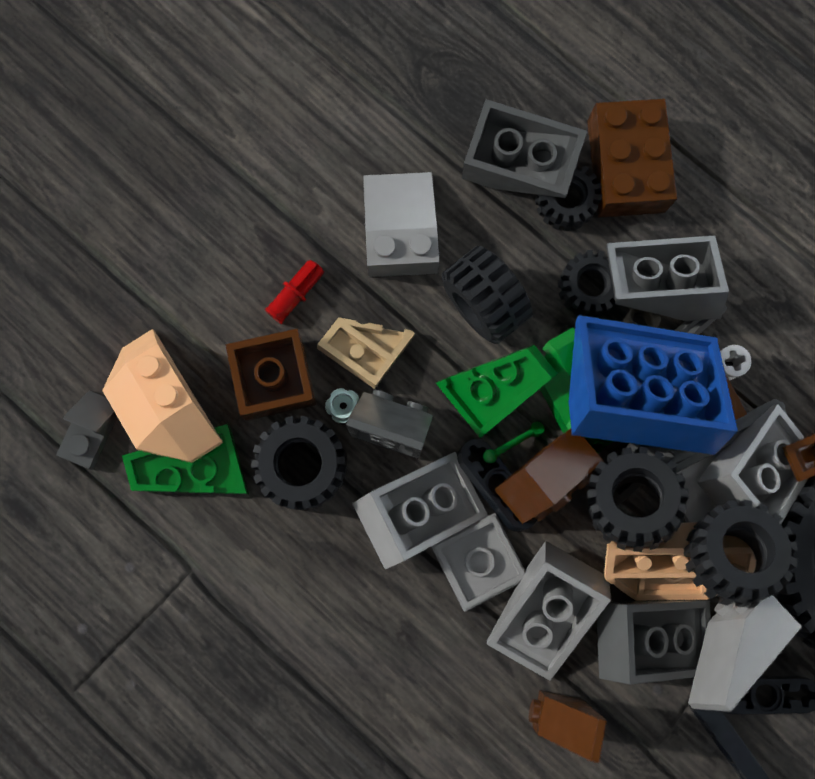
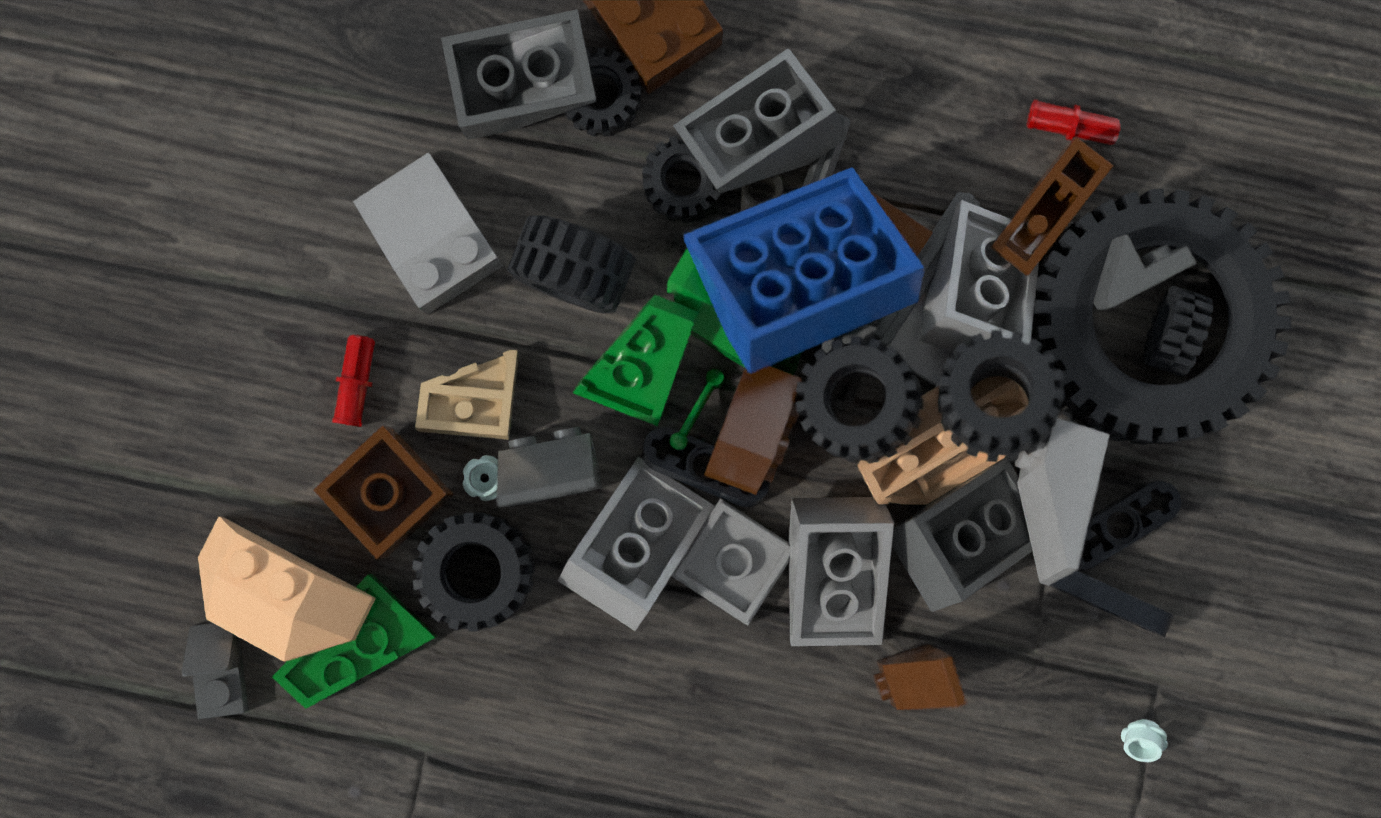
camera: 30 degrees left, 5 degrees up
white bush [720,345,751,381] -> none

